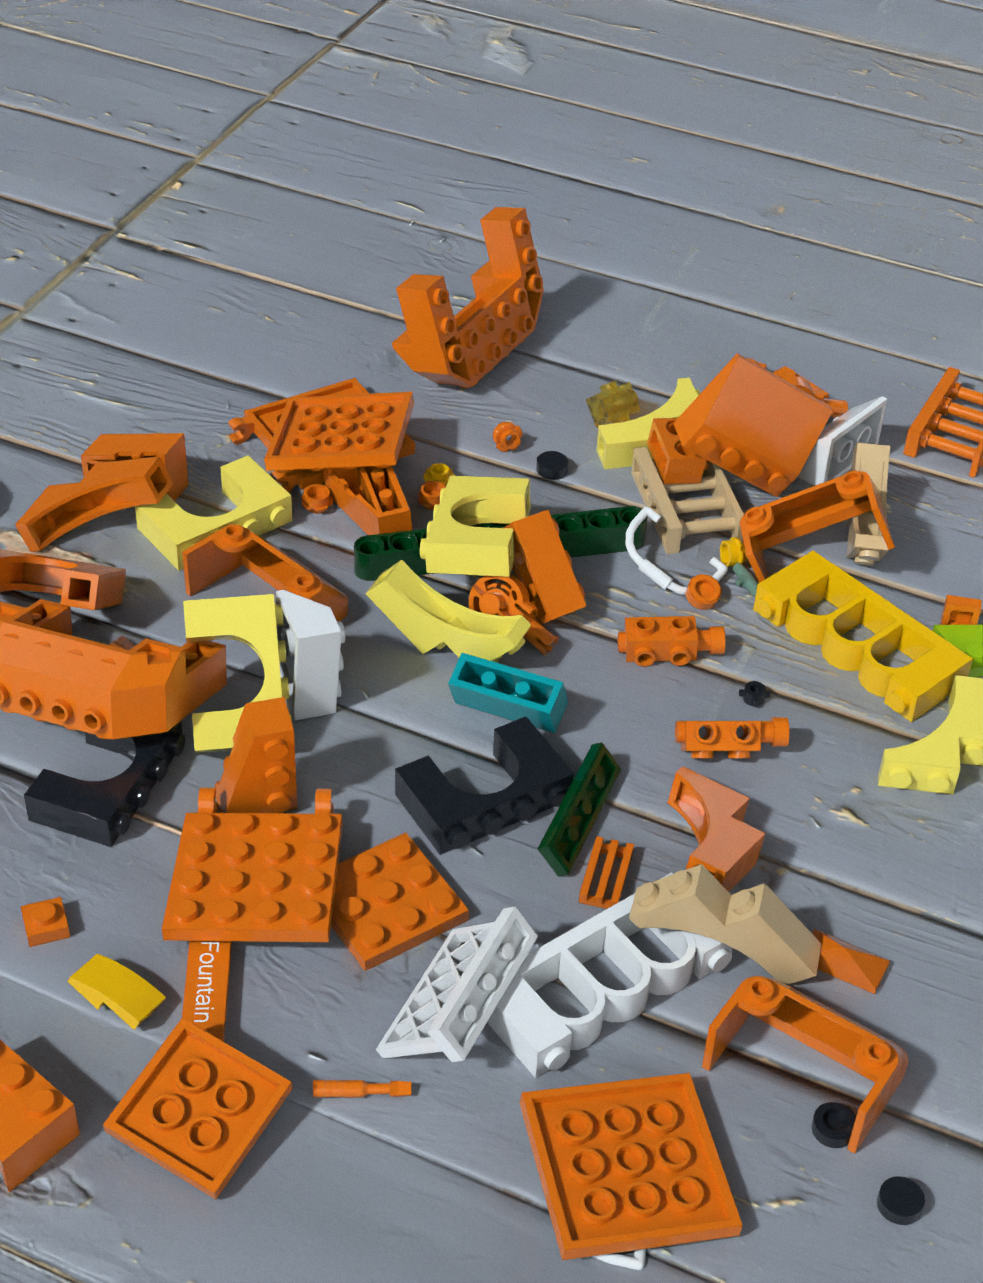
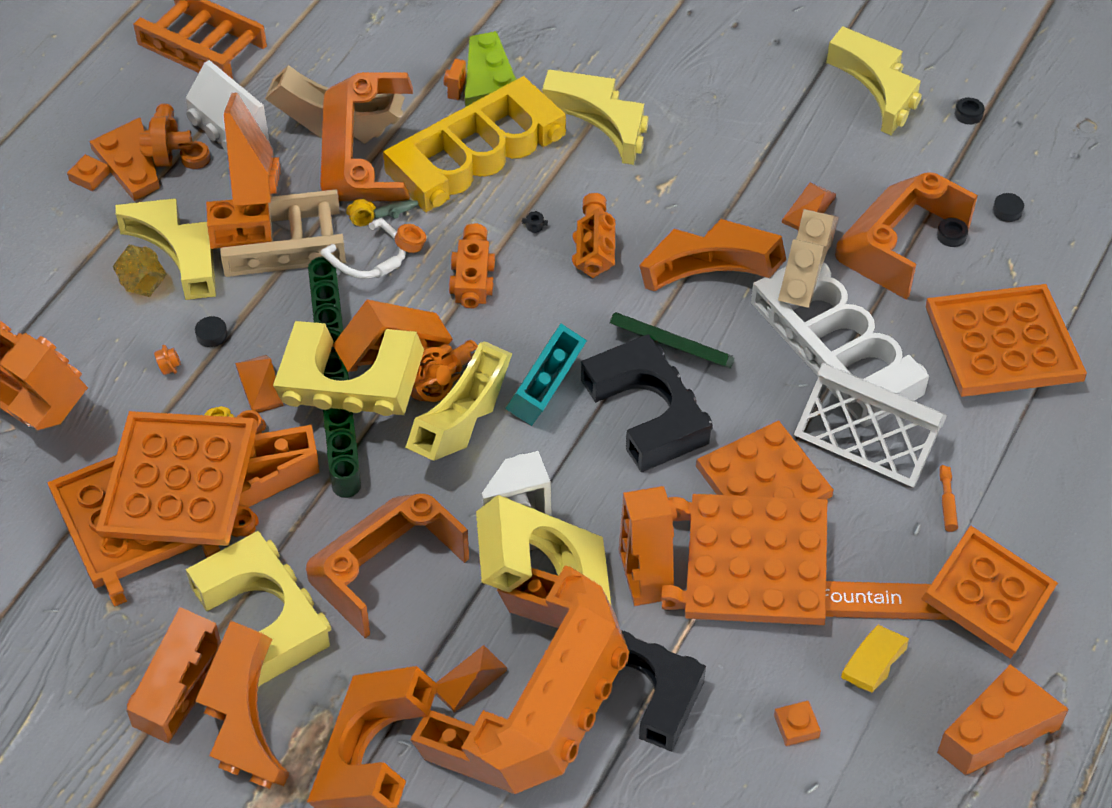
camera: 85 degrees left, 10 degrees up
orange tile [578,836,634,909] -> none

